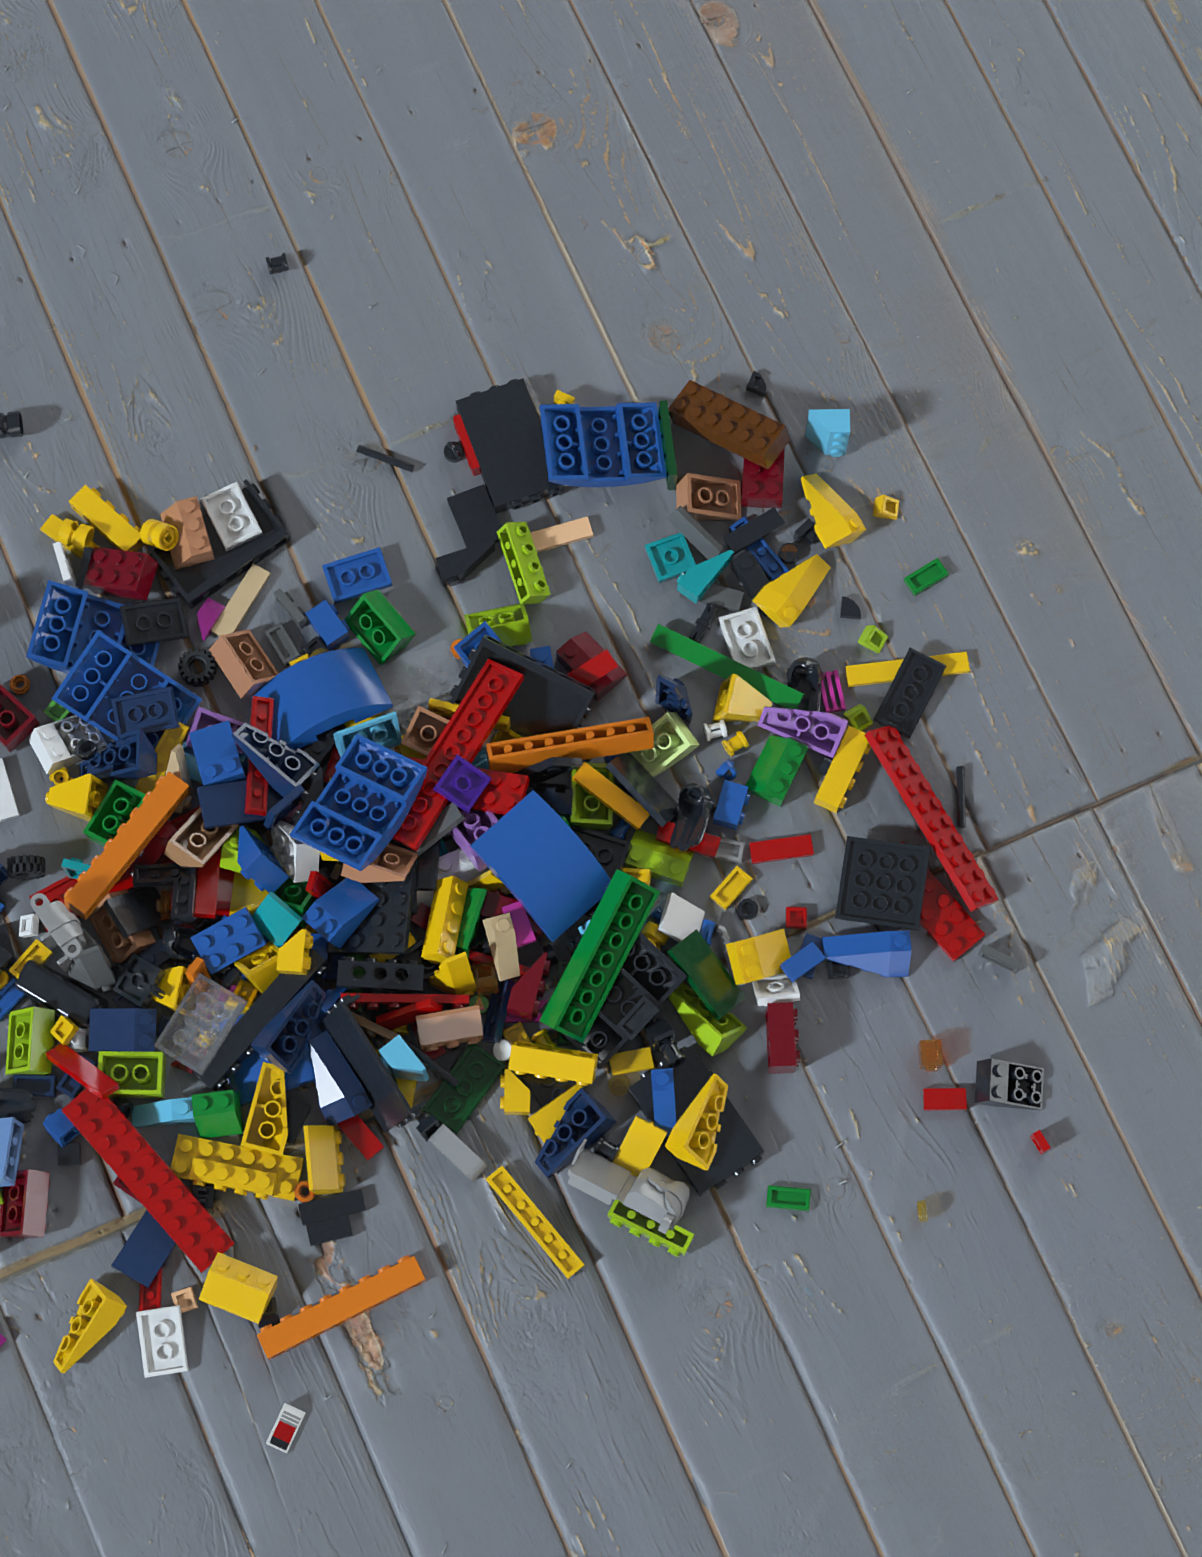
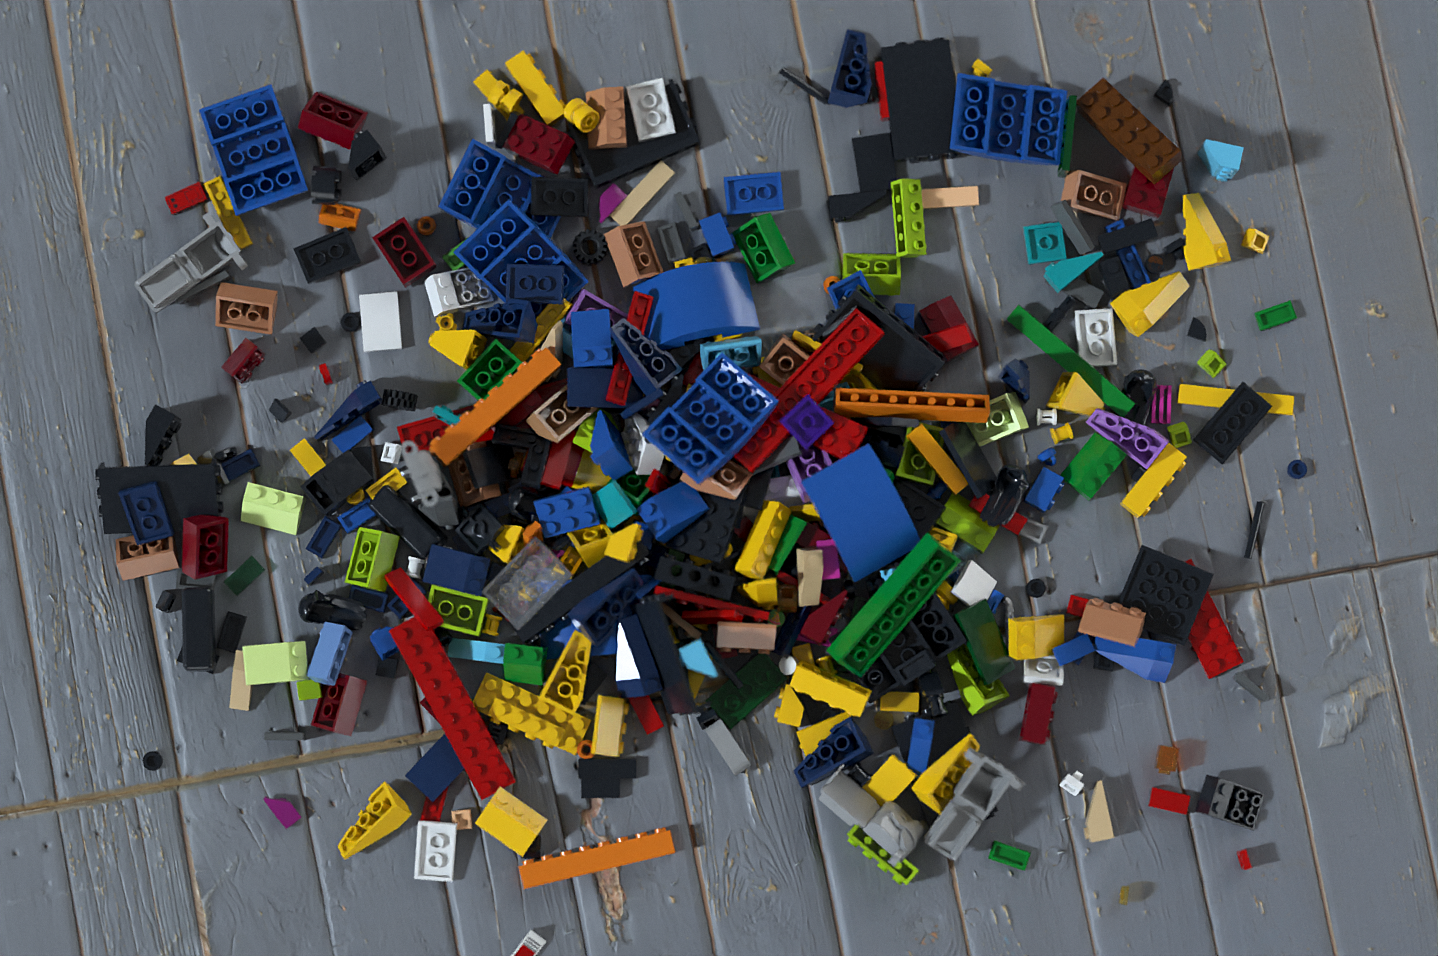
camera: 15 degrees right, 10 degrees up
yellow plate [50,1015,79,1046] -> none
black tile [75,739,98,760] -> none
yellow plate [486,1166,585,1279] -> none
yellow tile [710,866,753,911] -> none
red tile [749,834,814,864] -> none
red plate [864,726,999,912] -> none
none -> yellow bush [481,614,503,637]
none -> dark blue wedge [828,29,872,108]
none -> light grey piece [924,748,1025,860]
none -> white tile [1059,771,1084,796]
none -> nougat slope [1078,598,1146,646]
none -> tan slope [1083,780,1114,843]
none -> dark blue tile [1287,460,1307,479]

